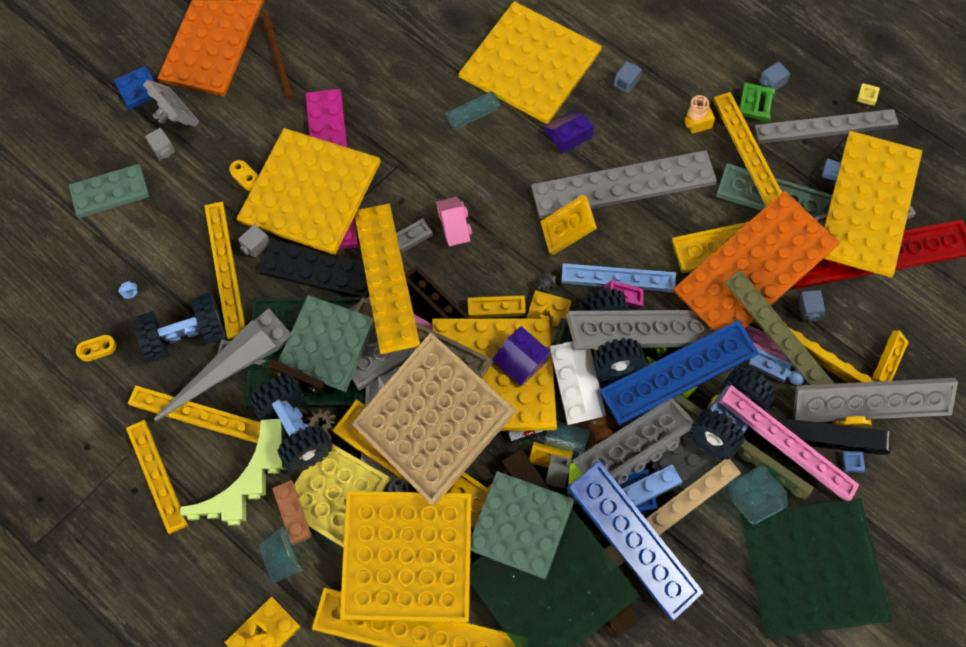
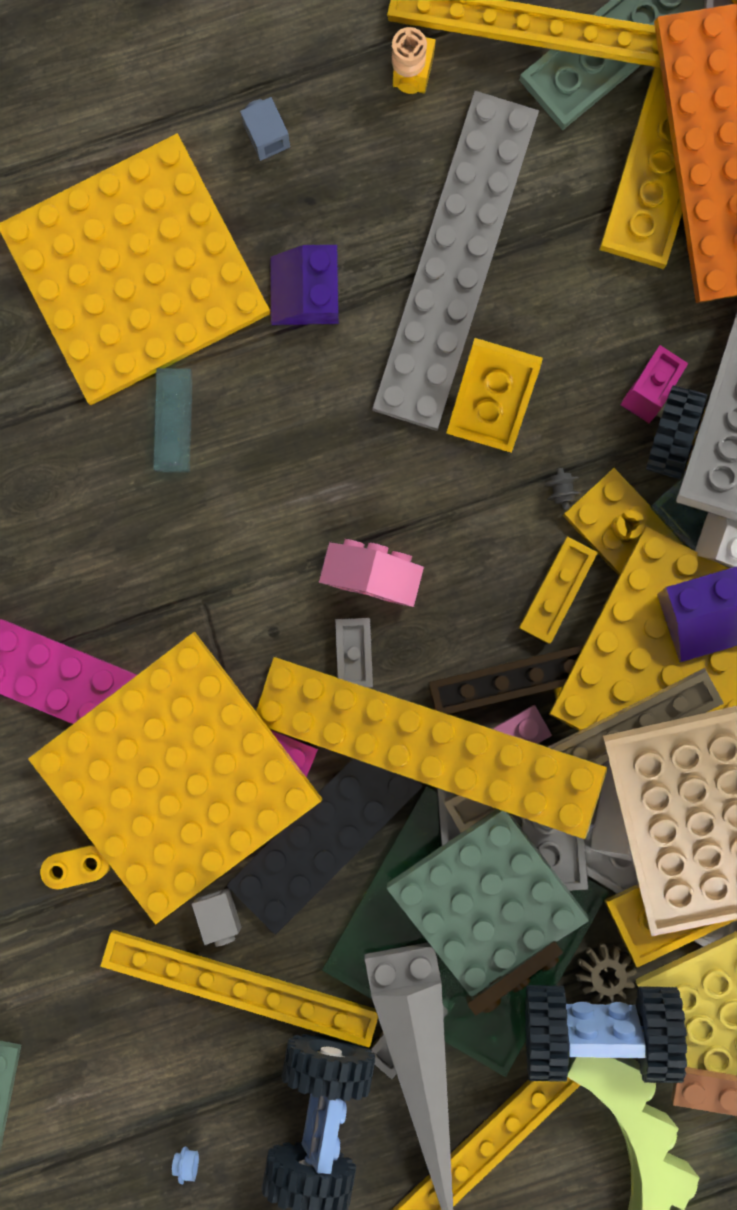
camera: 60 degrees left, 20 degrees up
light blue plate [561,264,676,292] -> none

